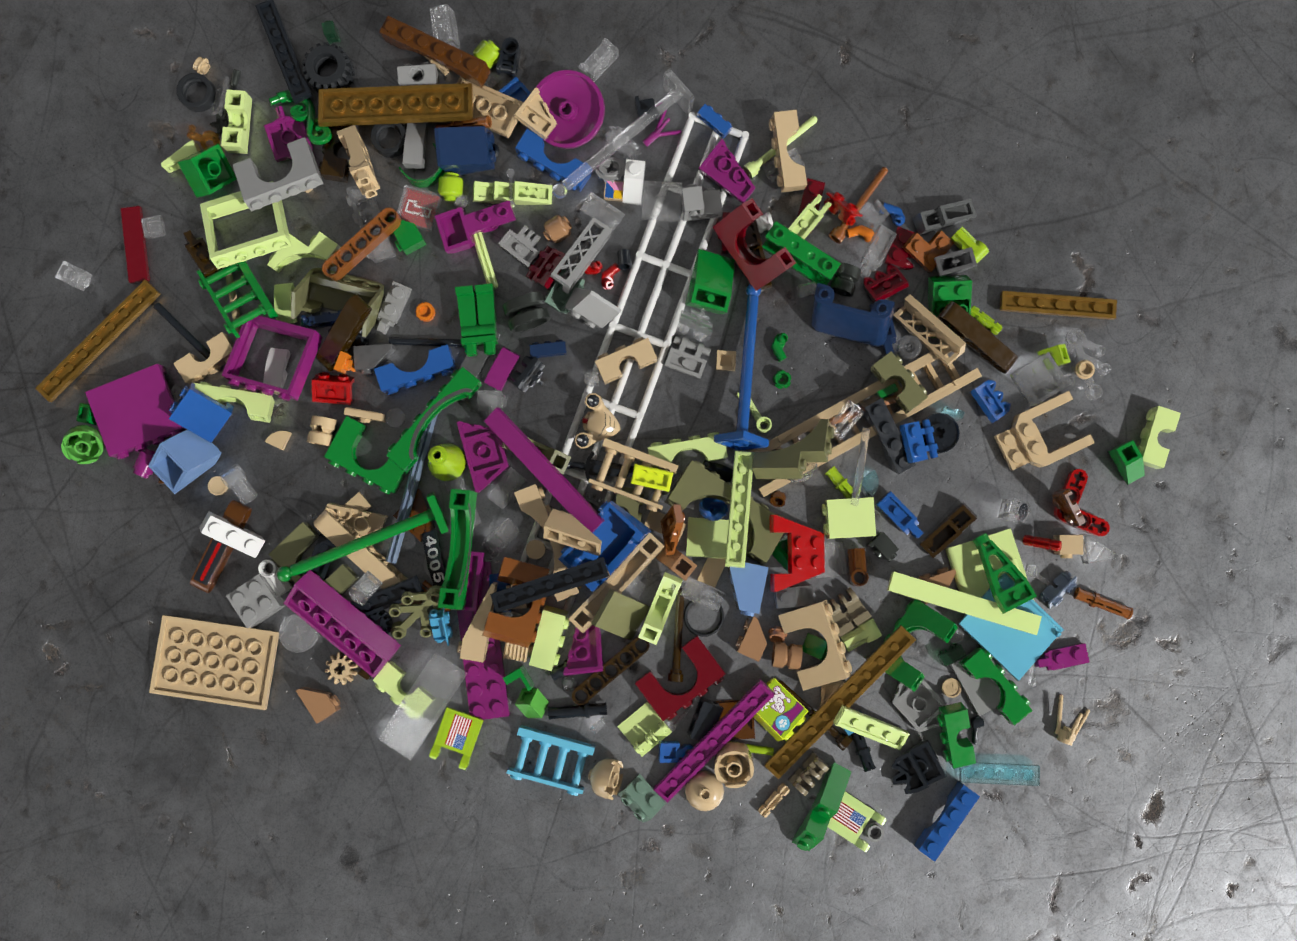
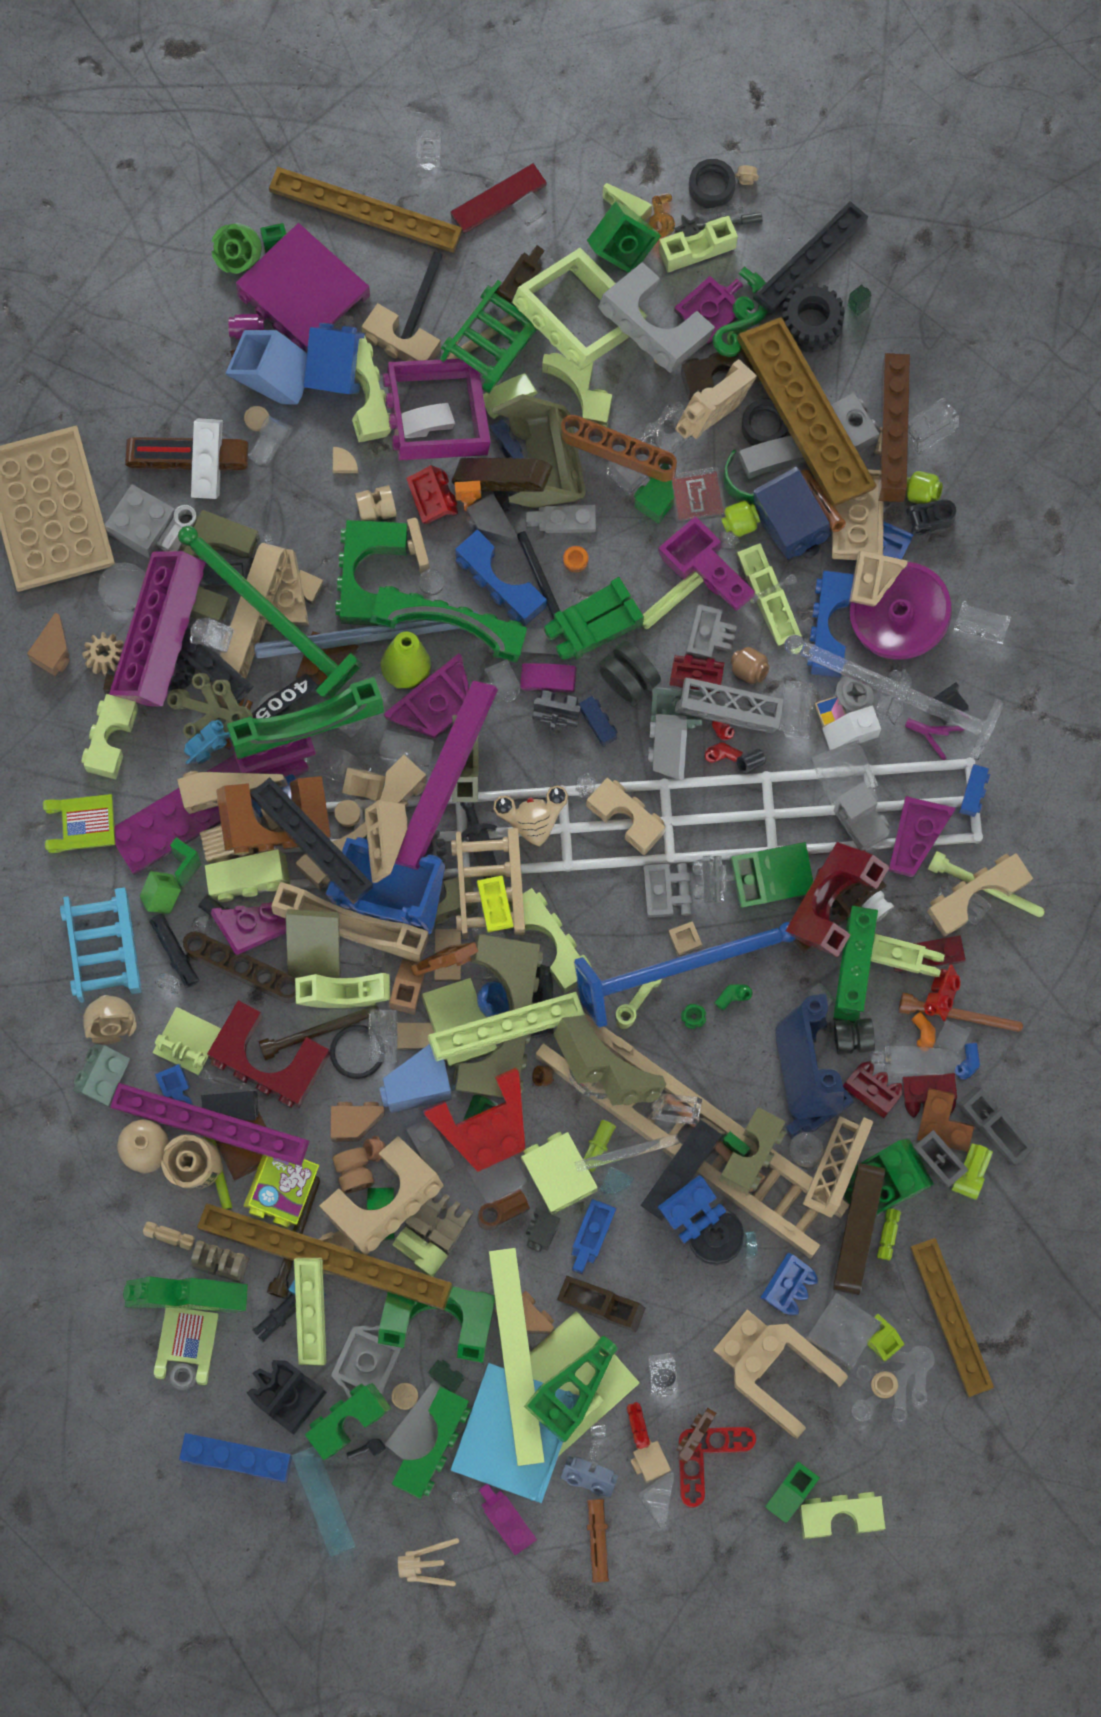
camera: 65 degrees right, 10 degrees down
clear windscreen [378,652,468,760] -> none
none -> tan panel [342,768,385,801]

